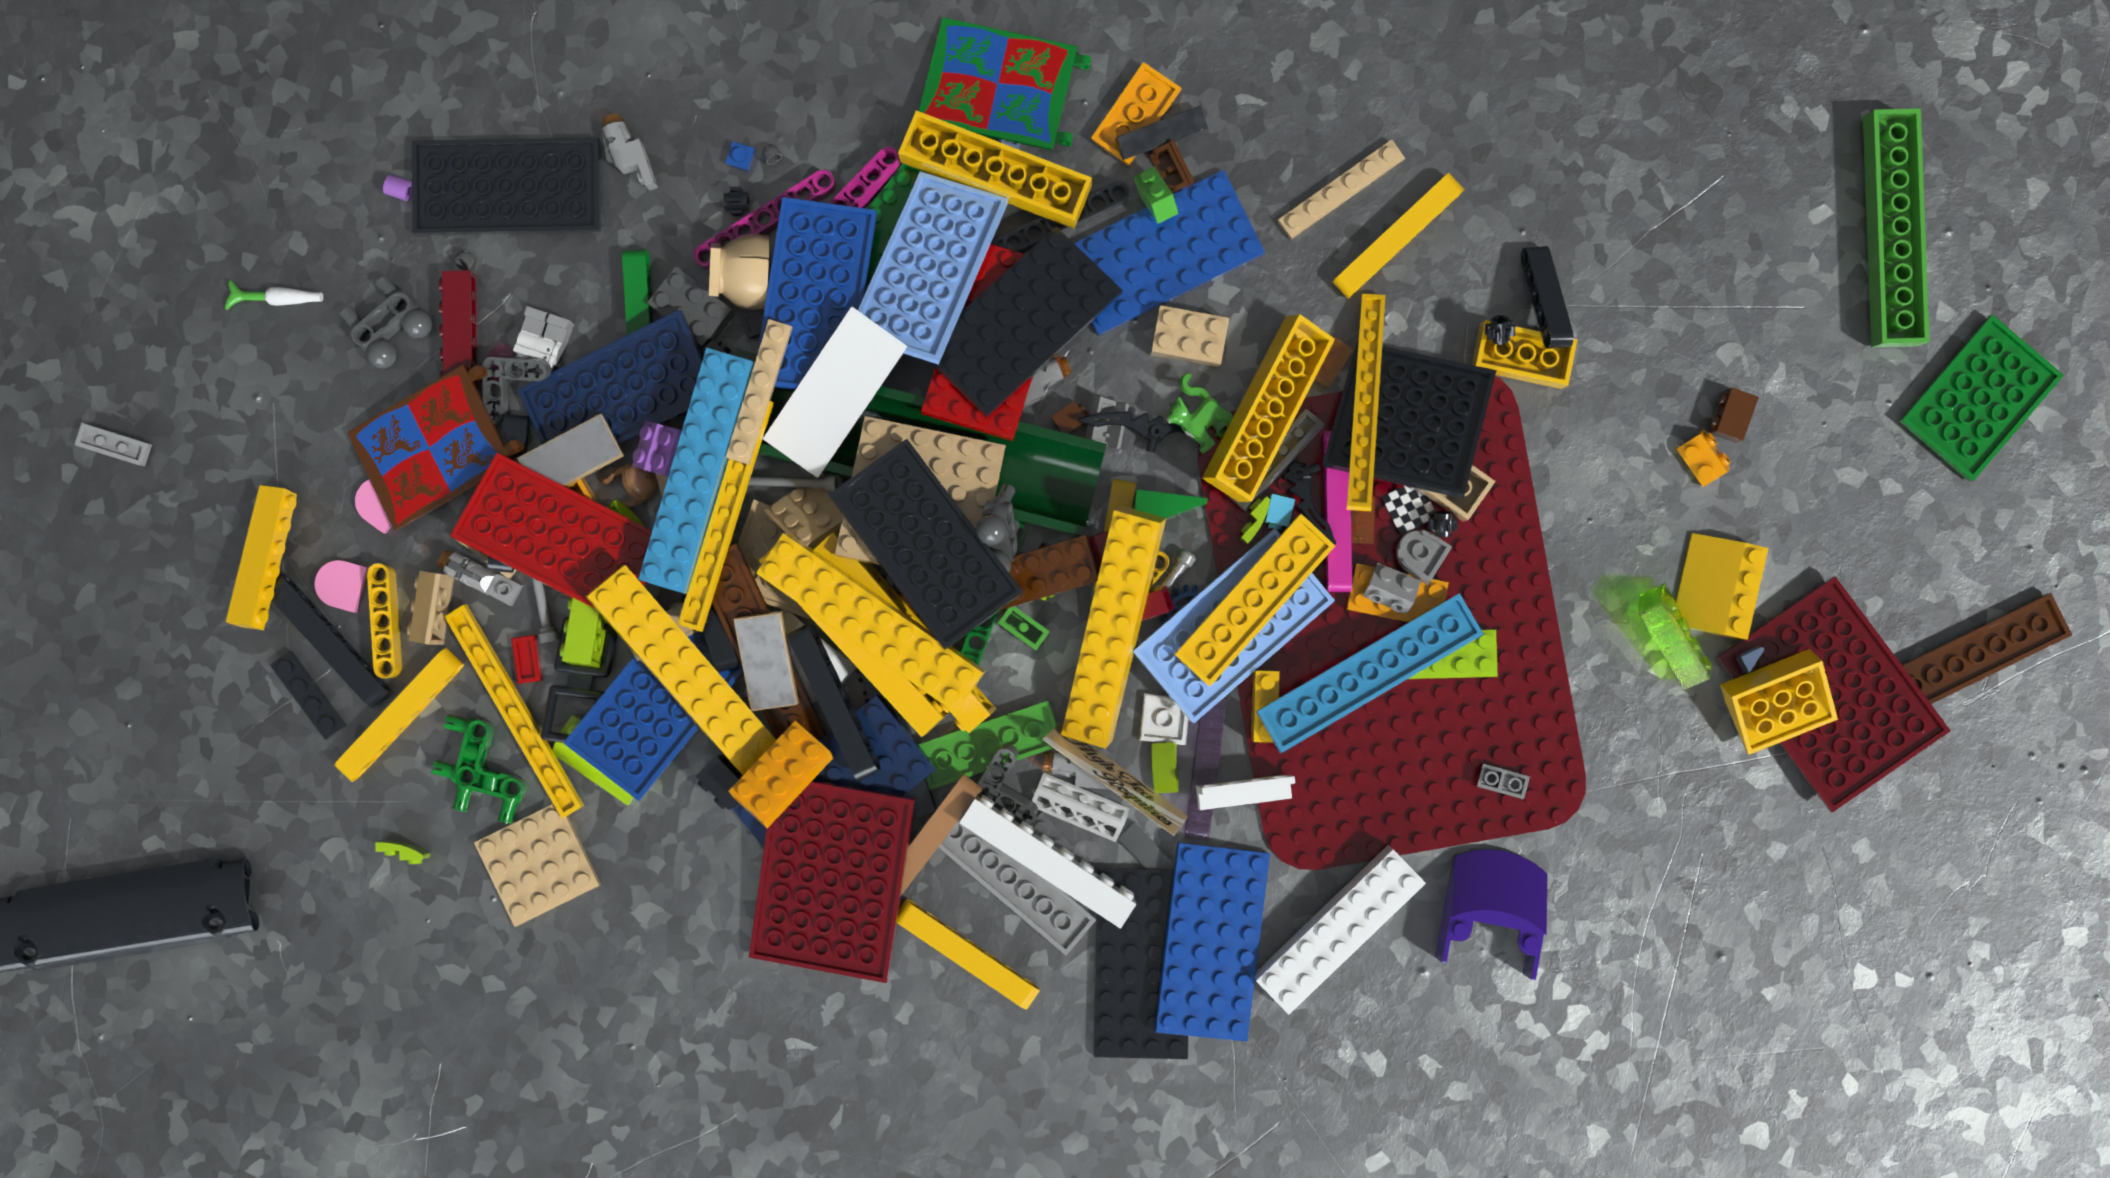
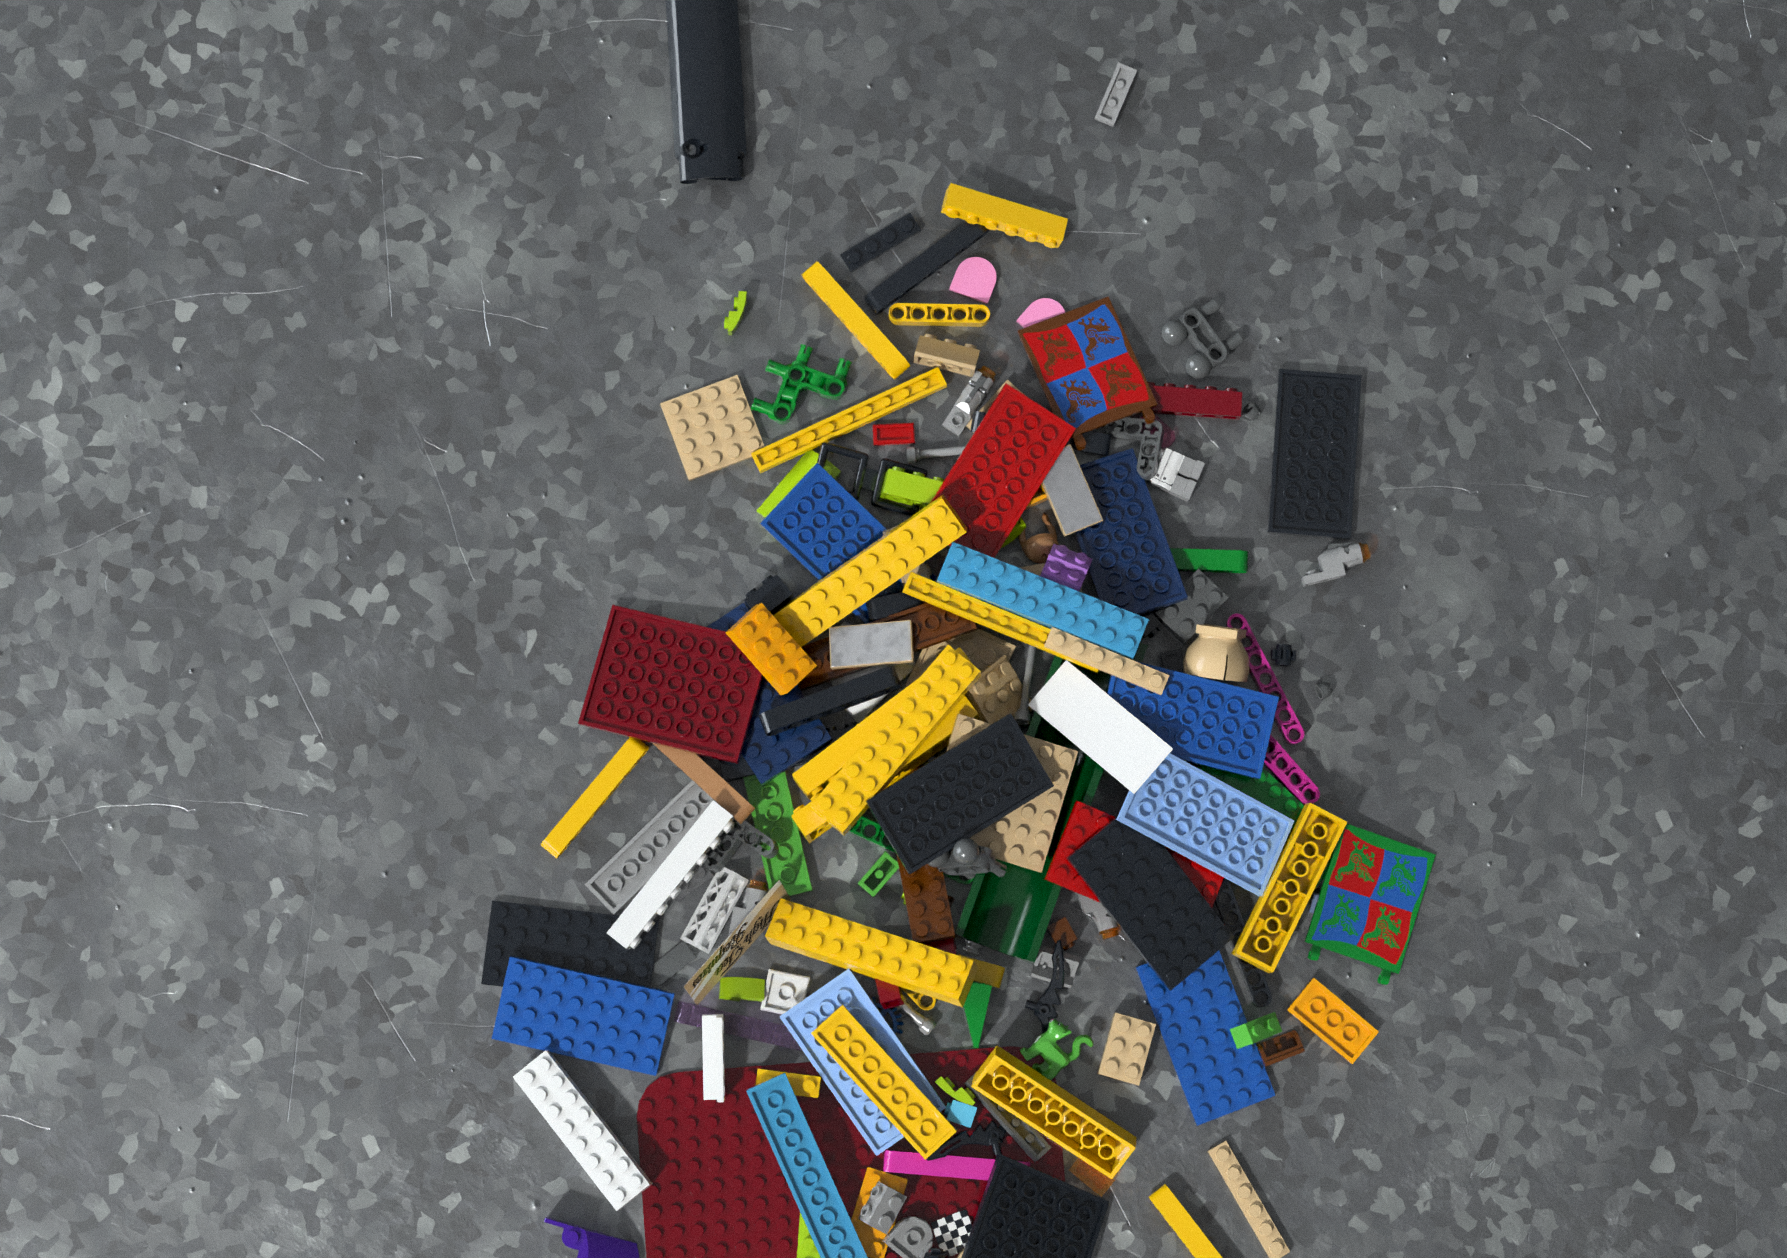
camera: 90 degrees right, 5 degrees down
white piece [225,280,323,310] -> none
medium lavender gear [383,174,412,201] -> none
blue plate [725,141,756,172] -> none
black tile [1115,106,1208,160] -> none
yellow plate [1347,294,1386,511] -> none
clear orange plate [1351,497,1375,544] -> none

